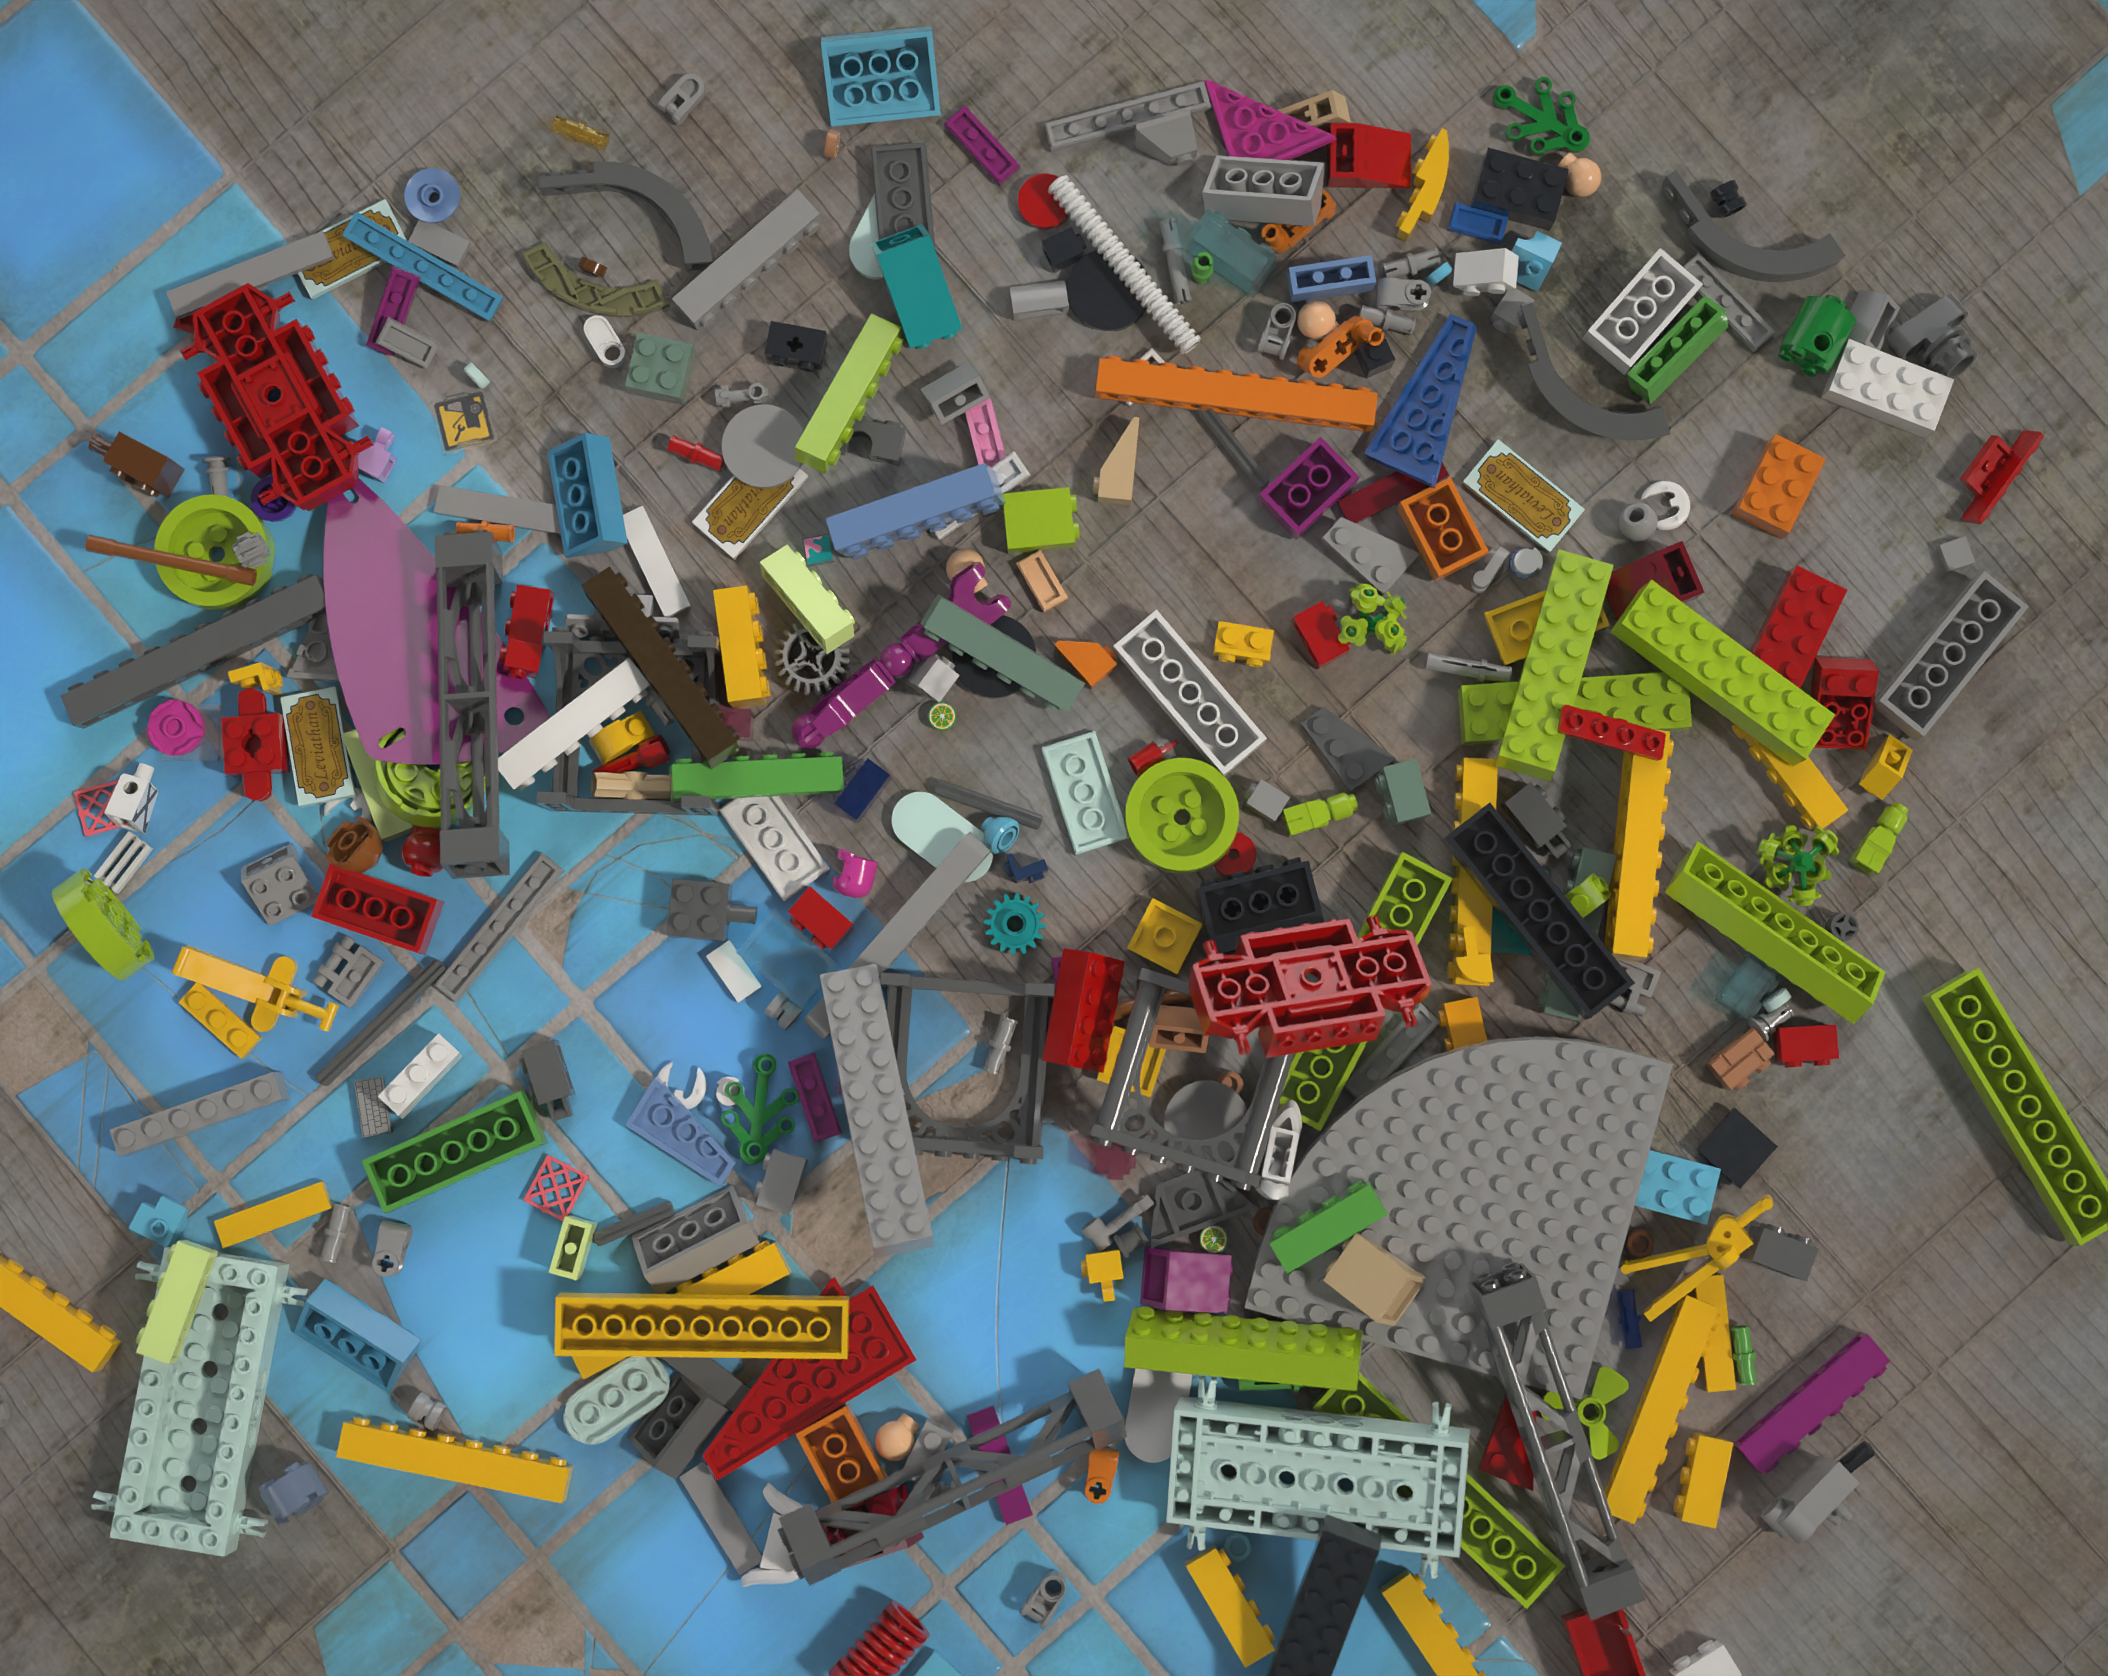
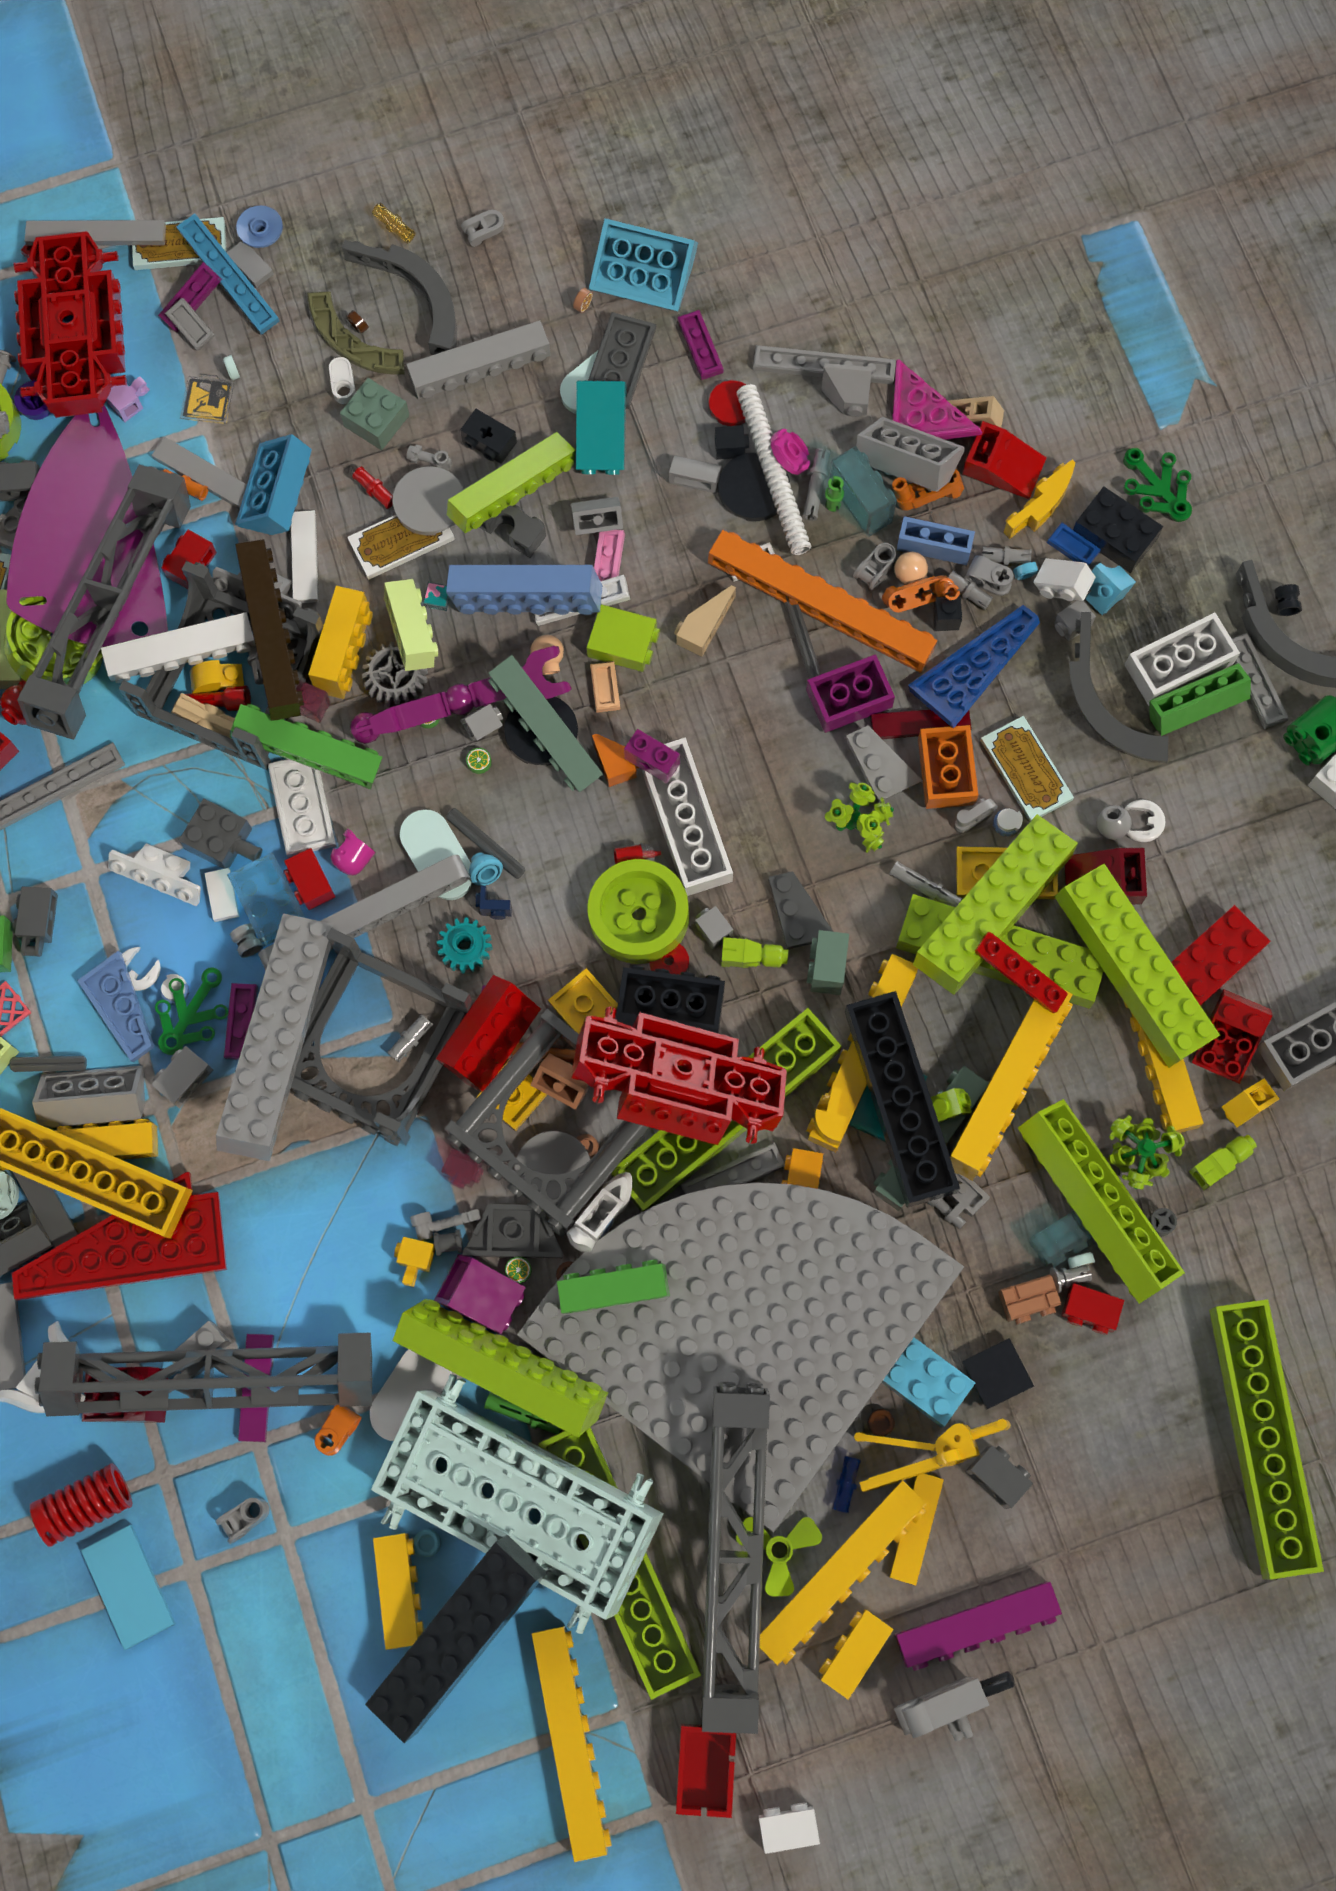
camera: 25 degrees right, 10 degrees down
red brick [498,639,543,679] -> none
orange brick [796,1403,888,1503] -> none
clear blue brick [834,758,892,823] -> none
light nougat piece [875,1413,920,1461] -> none
light aqua tile [1041,731,1129,855] -> none
yellow bracket [1213,621,1274,668] -> none
red brick [1291,601,1351,669] -> none
tan slope [1323,1233,1427,1326] -> none
red wing [1478,1395,1536,1491] -> none
dark grey brick [1500,782,1572,859] -> none
light nougat piece [1558,153,1602,197] -> none
bright green pin [1731,1325,1757,1386] -> none
orange brick [1732,434,1826,539] -> none
none -> white bracket [108,843,201,906]
none -> magenta brick [624,729,680,784]
none -> dark pink tile [771,429,810,475]

